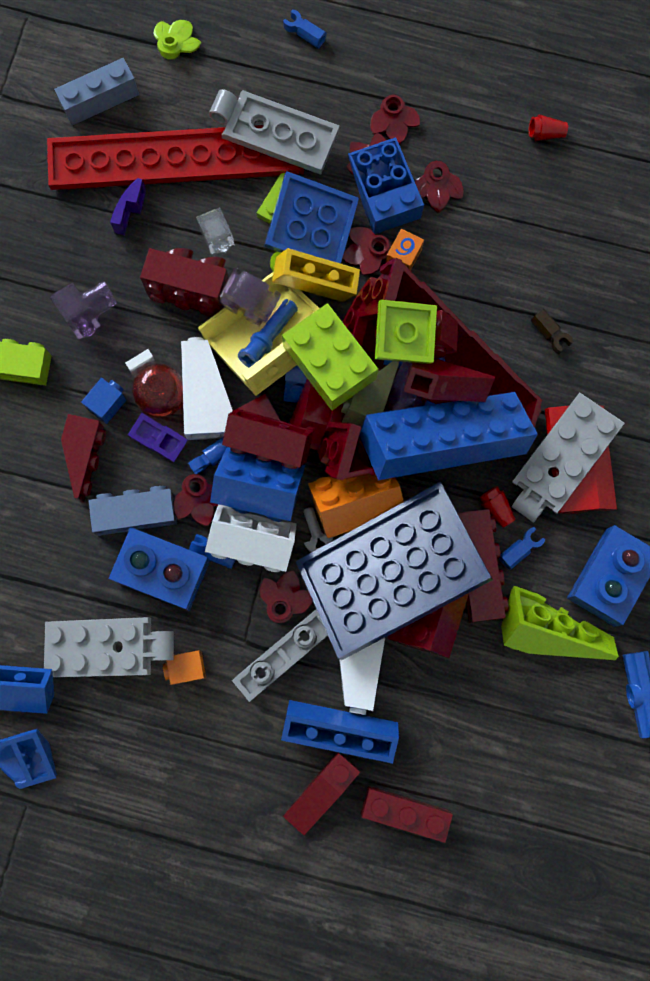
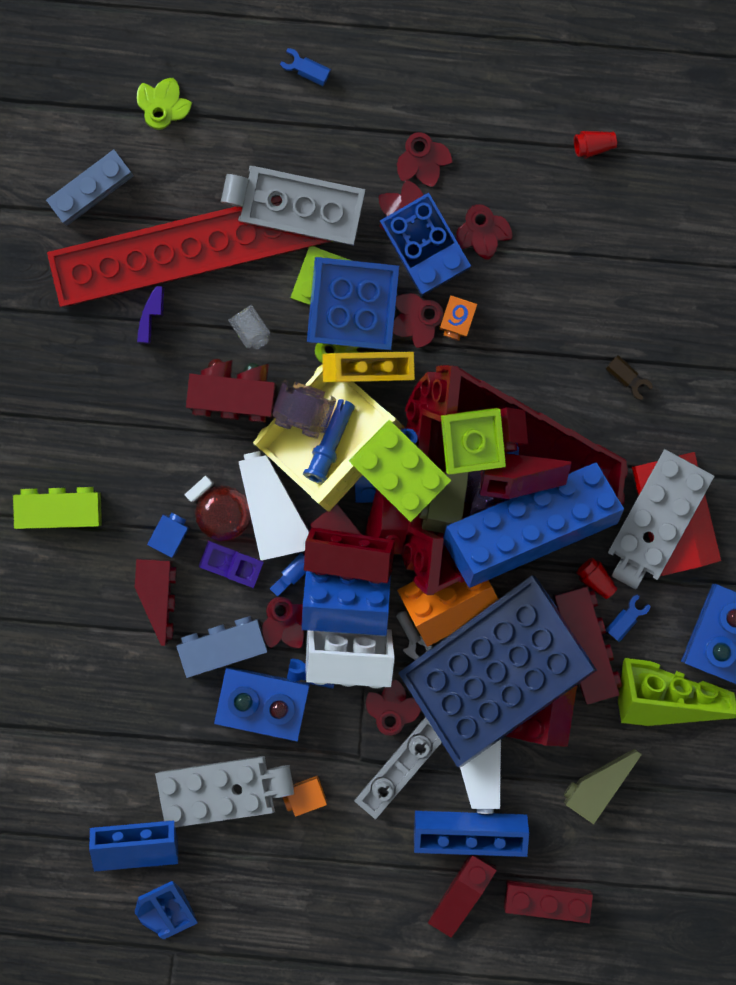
camera: 10 degrees left, 10 degrees up
clear purple brick [50,280,117,339] -> none
none -> olive slope [563,749,642,824]

